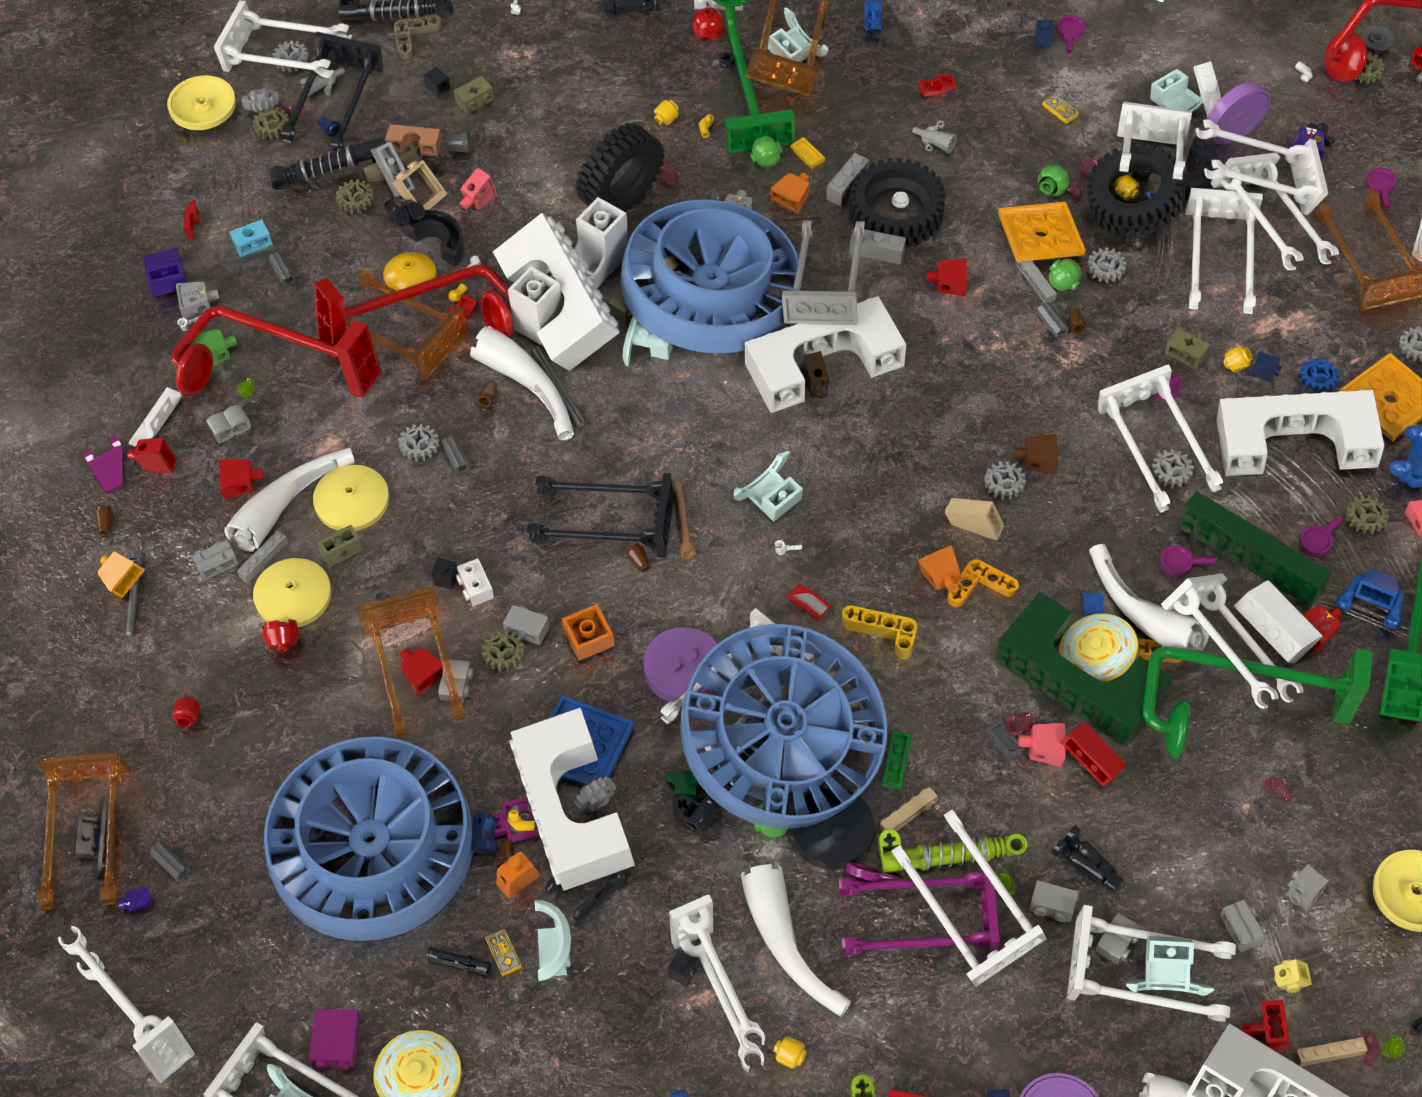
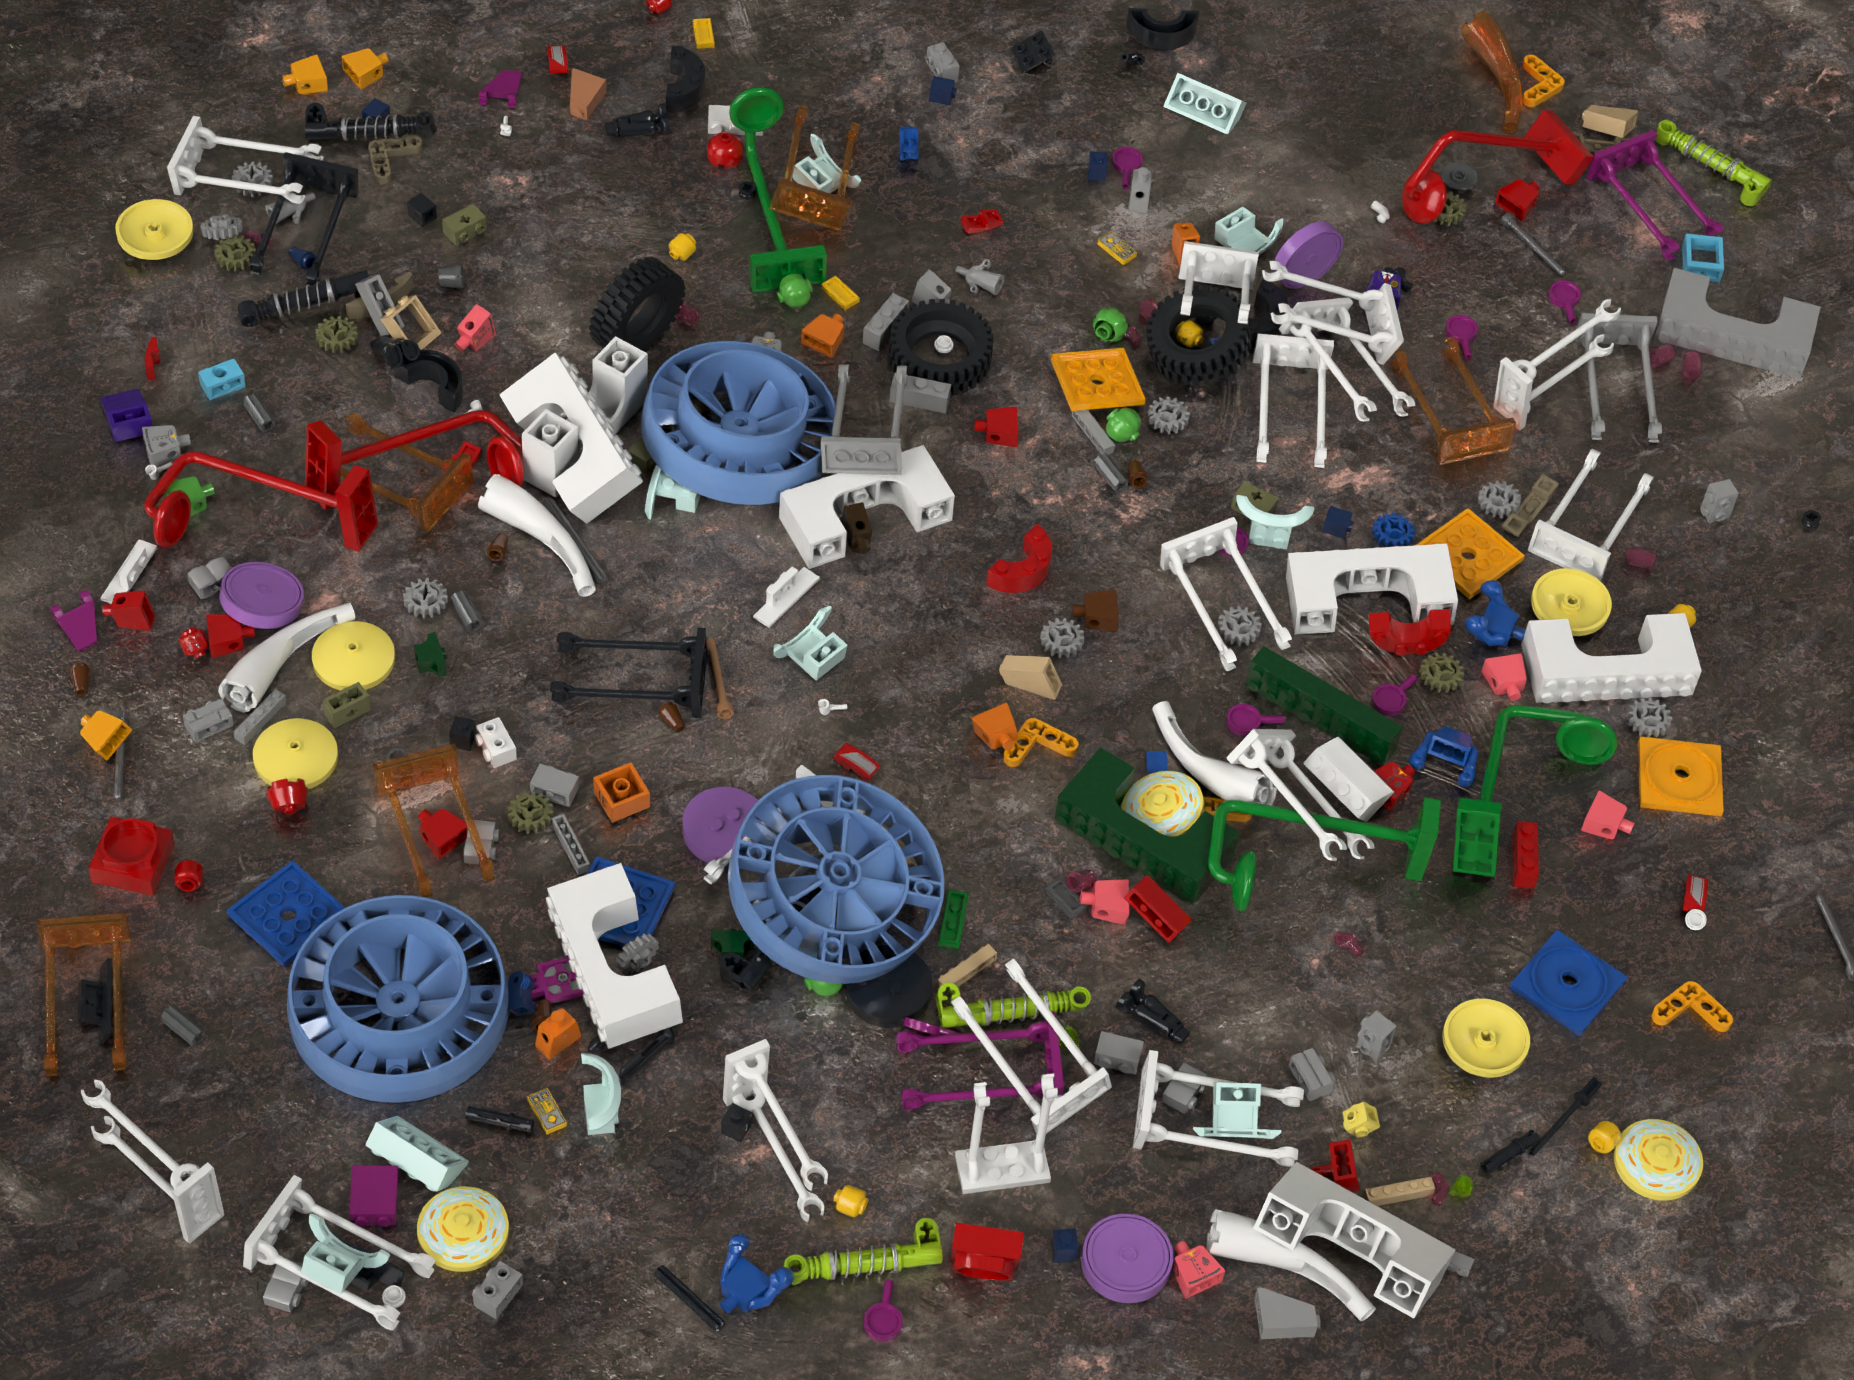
camera: 10 degrees left, 5 degrees down
dark purple arm [117,887,151,912] -> none
clear neon green plate [236,377,255,398] -> none
yellow dish [383,252,437,292] -> none
nougat arch [385,124,442,156] -> none
yellow arm [448,283,467,301] -> none
yellow arm [507,810,535,831] -> none
yellow arm [698,114,714,138] -> none
white brick [741,864,851,1017] -> none
yellow beam [841,605,917,660] -> none
white plate [1193,61,1221,117] -> none
yellow head [1223,345,1253,372] -> none
none -> red container [88,816,175,896]
none -> red head [178,626,209,658]
none -> medium lavender brick [219,562,304,629]
none -> blue piece [226,860,345,967]
none -> light aqua slope [365,1116,469,1191]
none -> dark green brick [414,632,447,678]
none -> light grey piece [551,814,590,875]
none -> white bracket [753,567,820,628]
none -> light grey torso [911,269,956,306]
none -> white piece [955,1073,1058,1194]
none -> red brick [986,524,1052,593]
none -> light grey torso [1129,167,1152,213]
none -> orange torso [1172,222,1200,266]
none -> light aqua piece [1236,495,1314,549]
none -> red brick [1369,609,1451,656]

